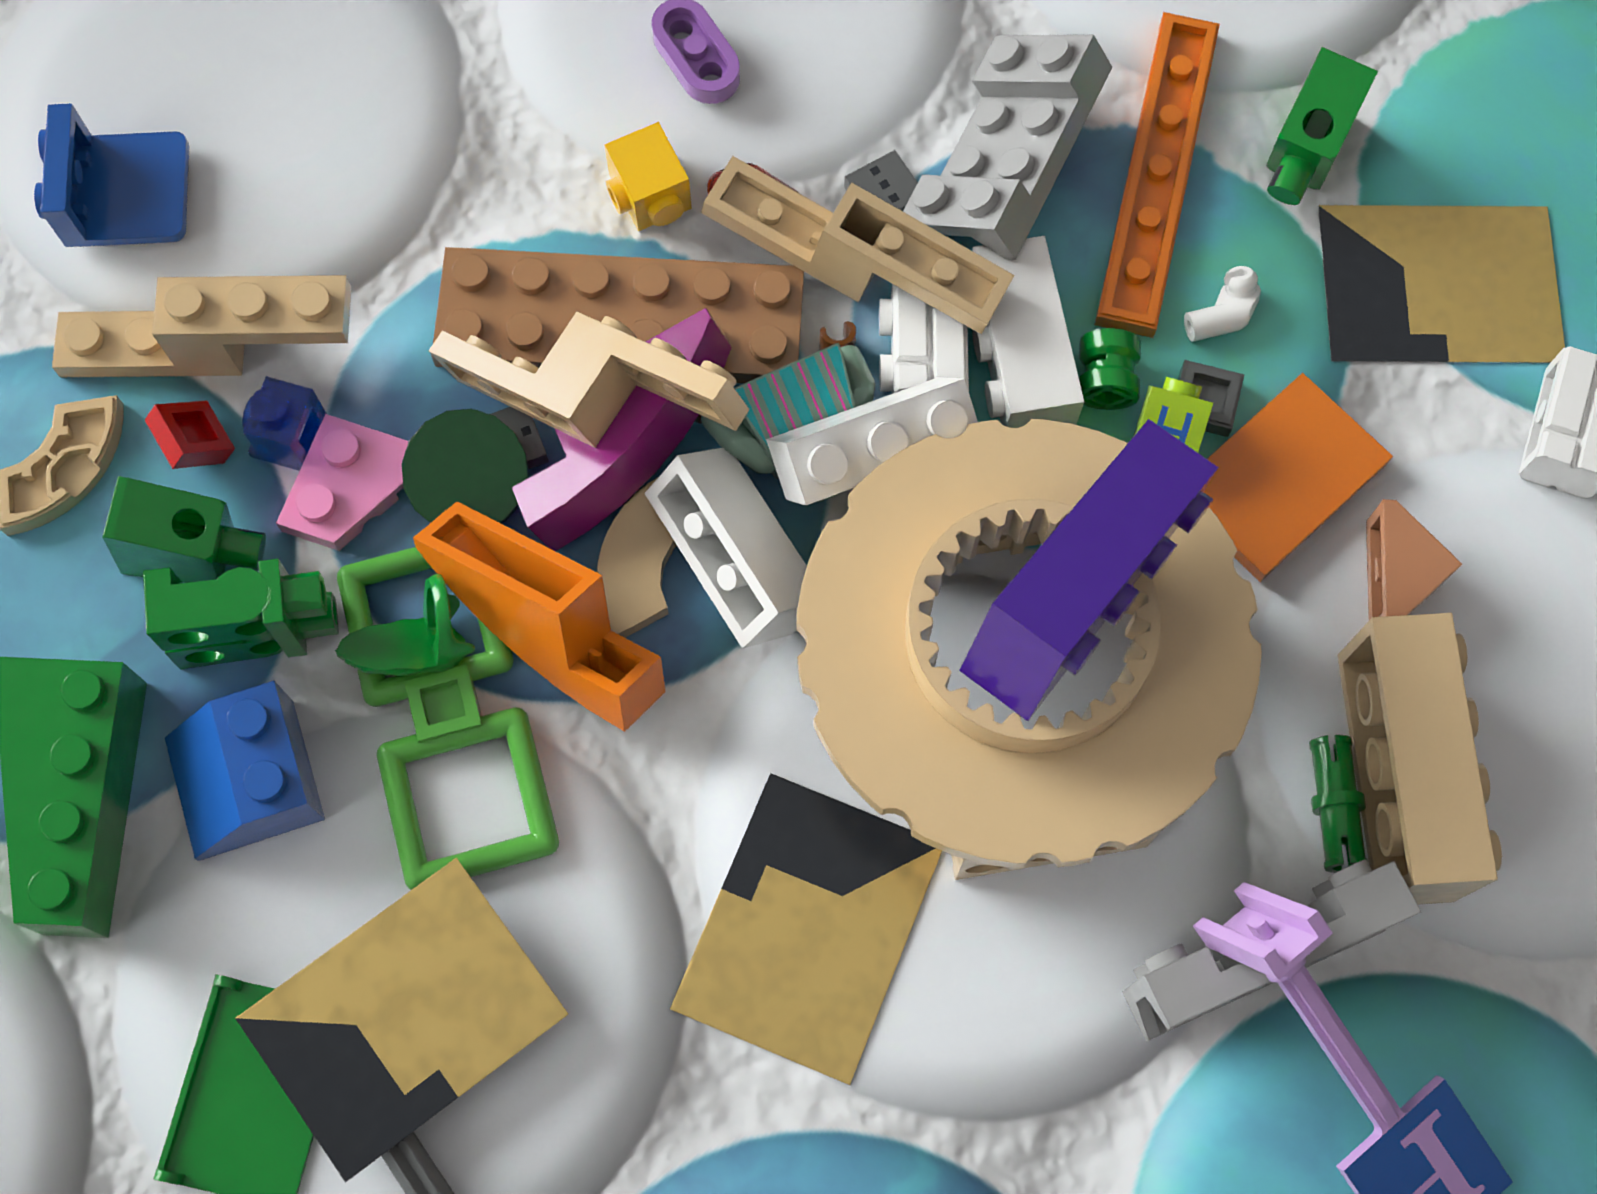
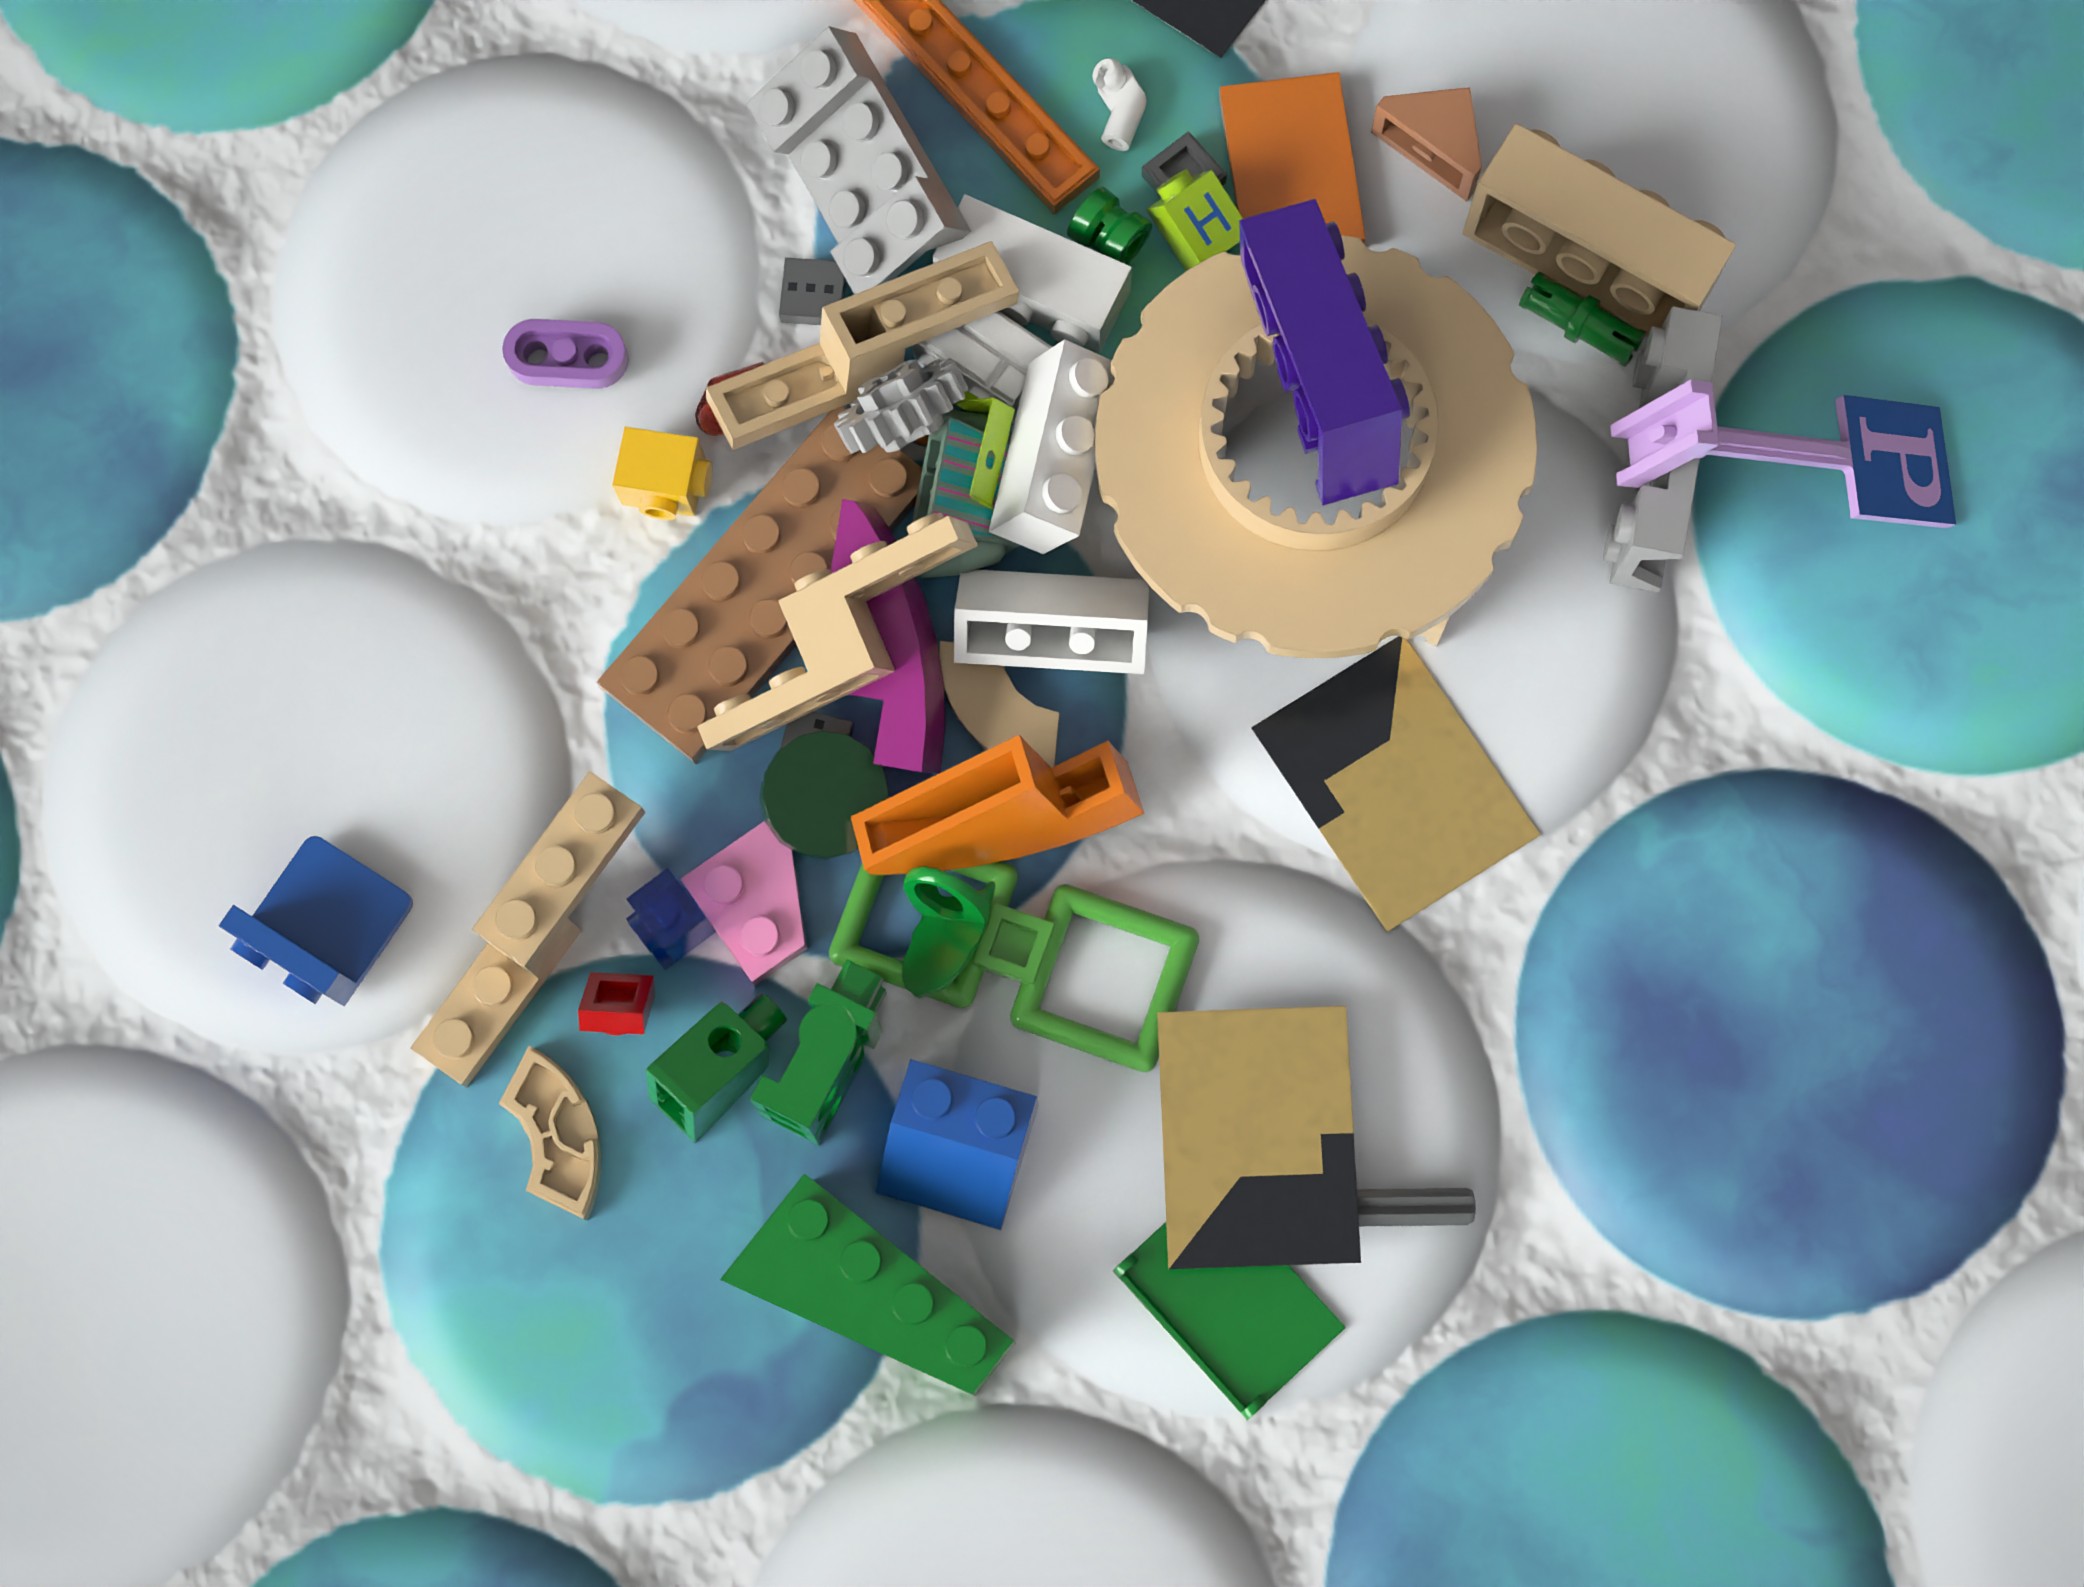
camera: 50 degrees left, 5 degrees up
none -> light grey gear [833,358,969,454]
none -> lime piece [954,391,1015,511]

